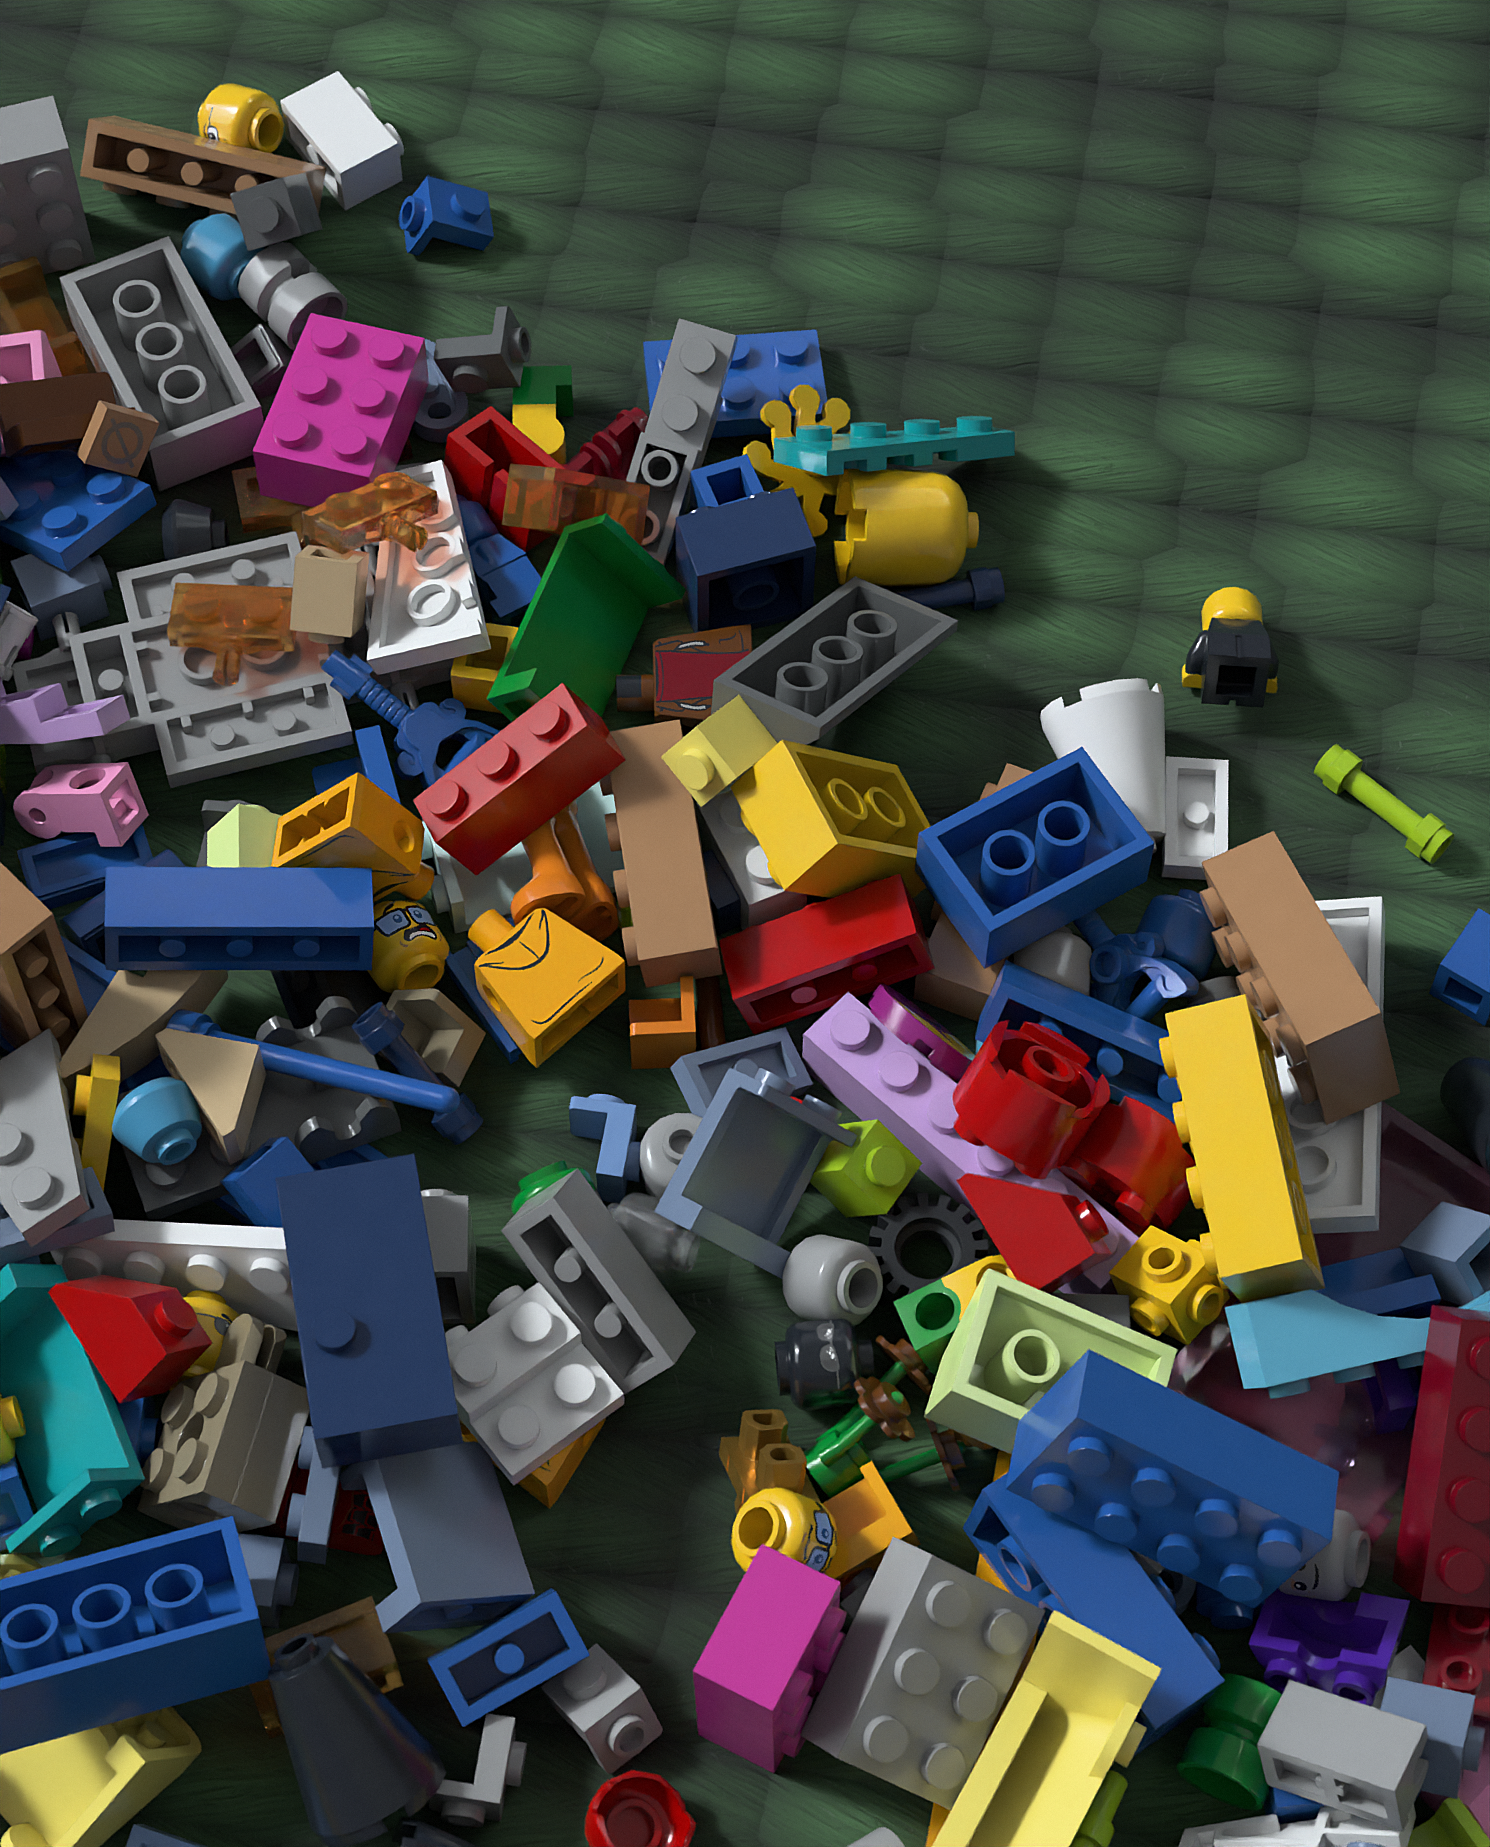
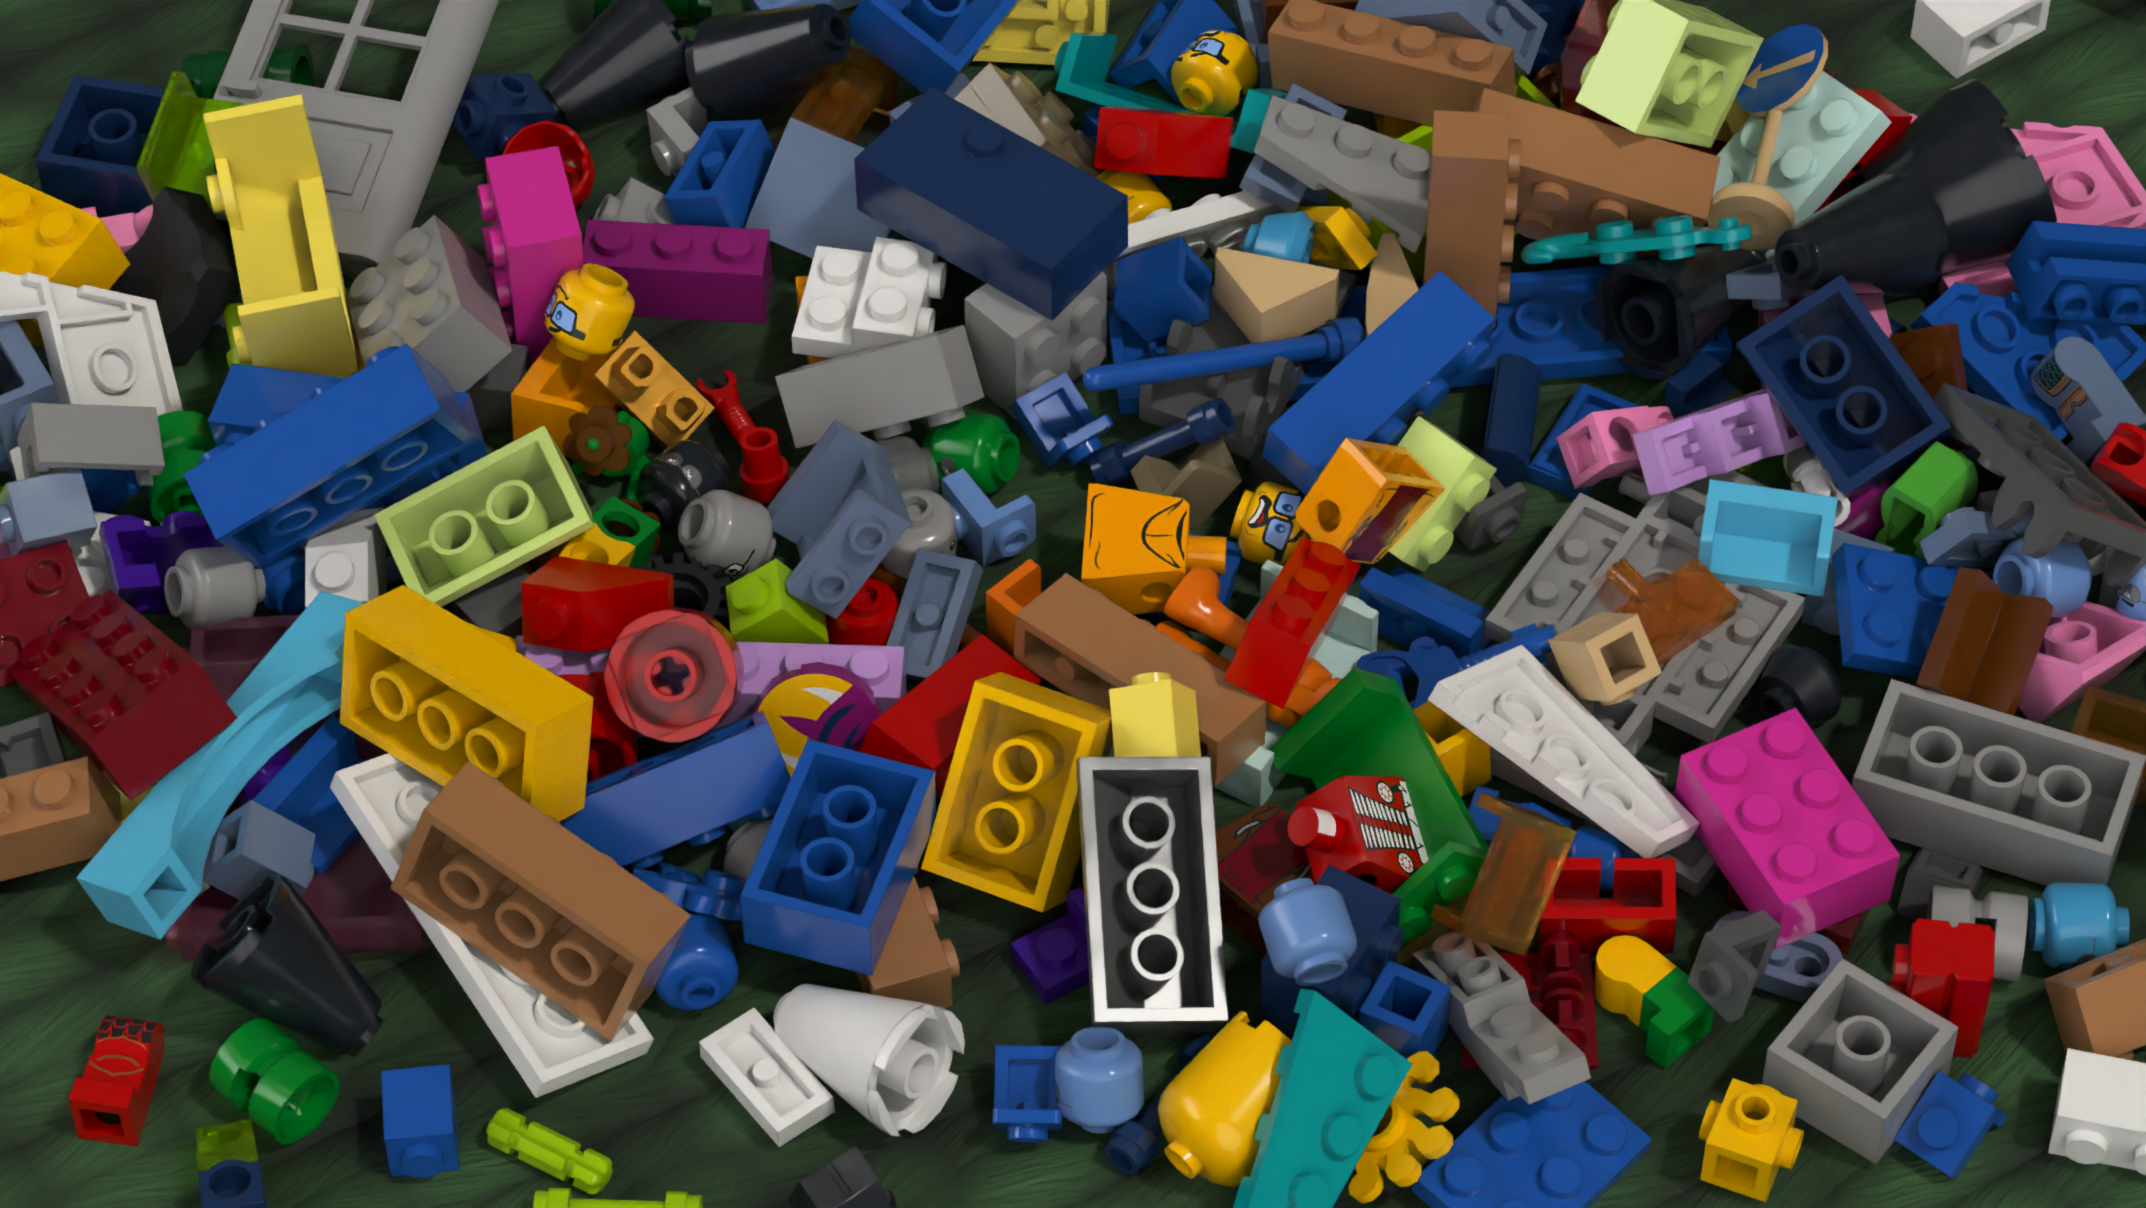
camera: 140 degrees right, 10 degrees down
medium nougat tile [77,400,160,477] -> none
dark grey brick [230,173,323,251] -> none
clear orange plate [301,472,438,554] -> none
none -> lime axle [486,1108,613,1195]
none -> magenta brick [583,220,773,324]
none -> red brick [697,370,790,503]
none -> blue bracket [992,1045,1063,1143]
none -> blue bracket [1009,372,1114,470]
none -> dark purple bracket [1011,887,1089,1005]
none -> medium blue head [1055,1026,1144,1134]
none -> medium blue head [1258,878,1358,986]
none -> red torso [1288,776,1429,894]
none -> medium azure panel [1695,479,1838,597]
none -> yellow brick [1699,1078,1804,1202]
none -> light grey brick [1762,958,1959,1164]
none -> red brick [1888,918,1995,1058]

